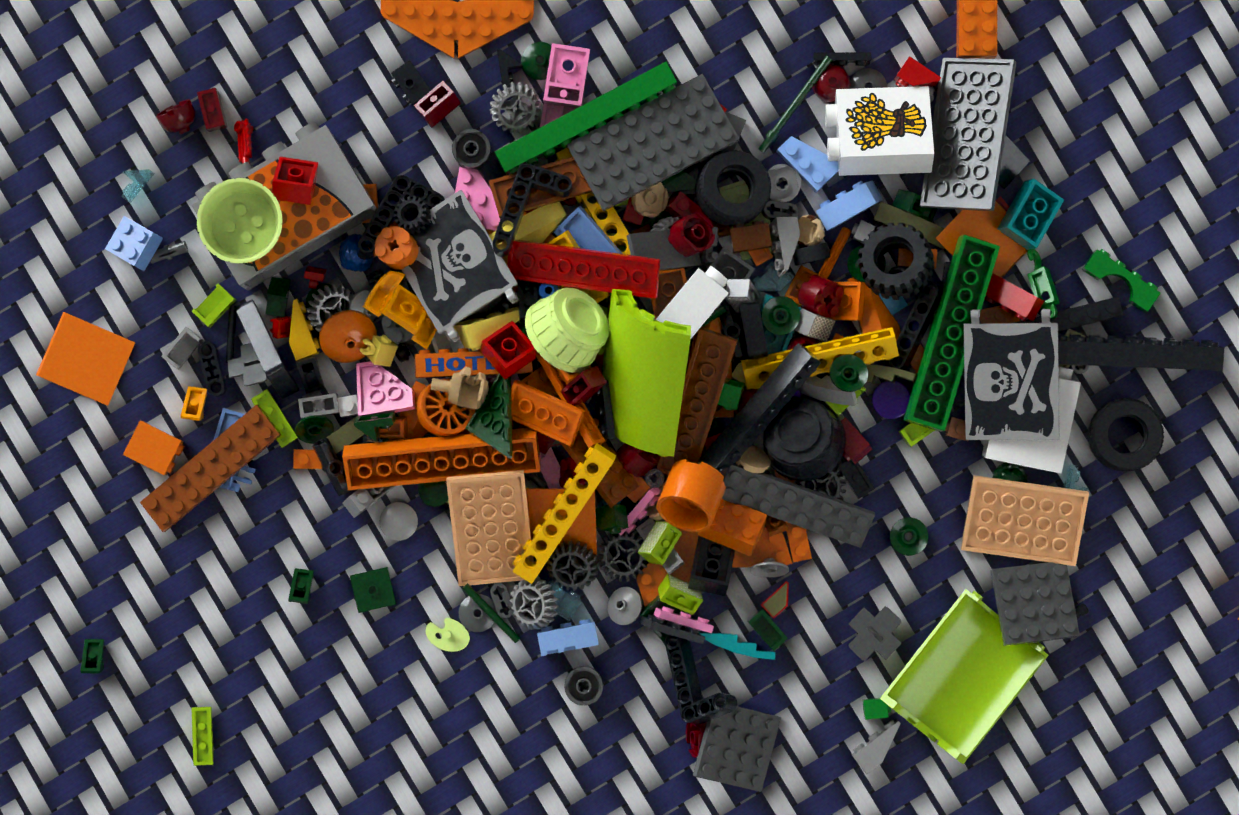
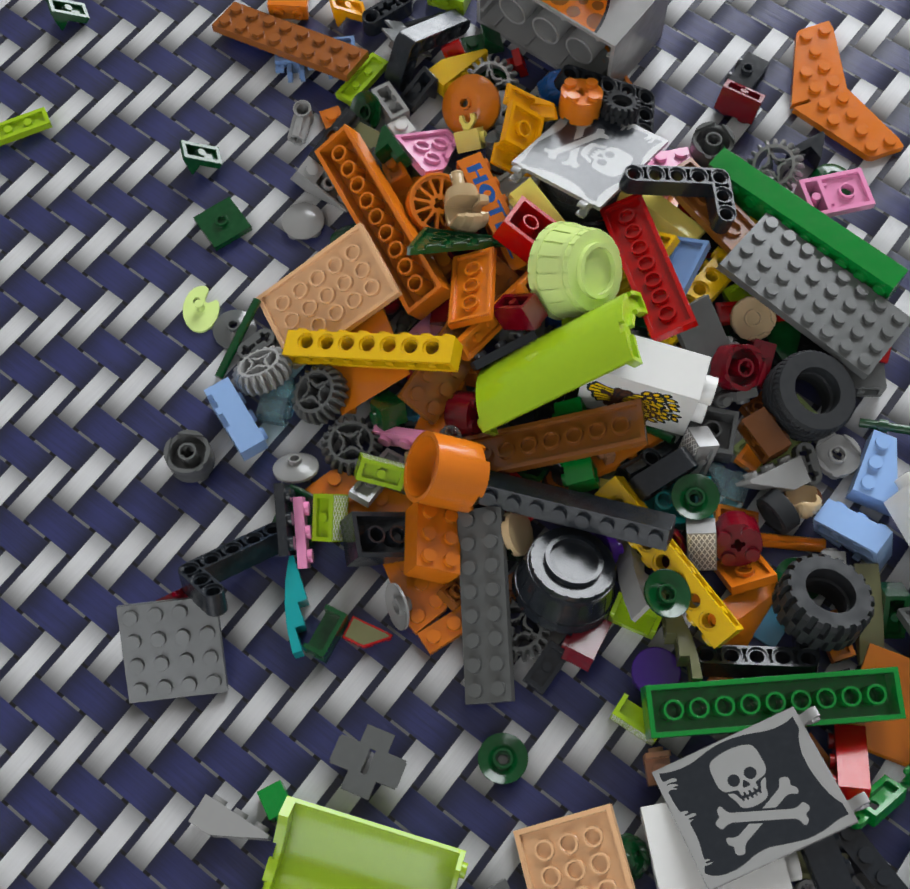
camera: 70 degrees right, 20 degrees down
none -> light grey piece [287,100,314,145]

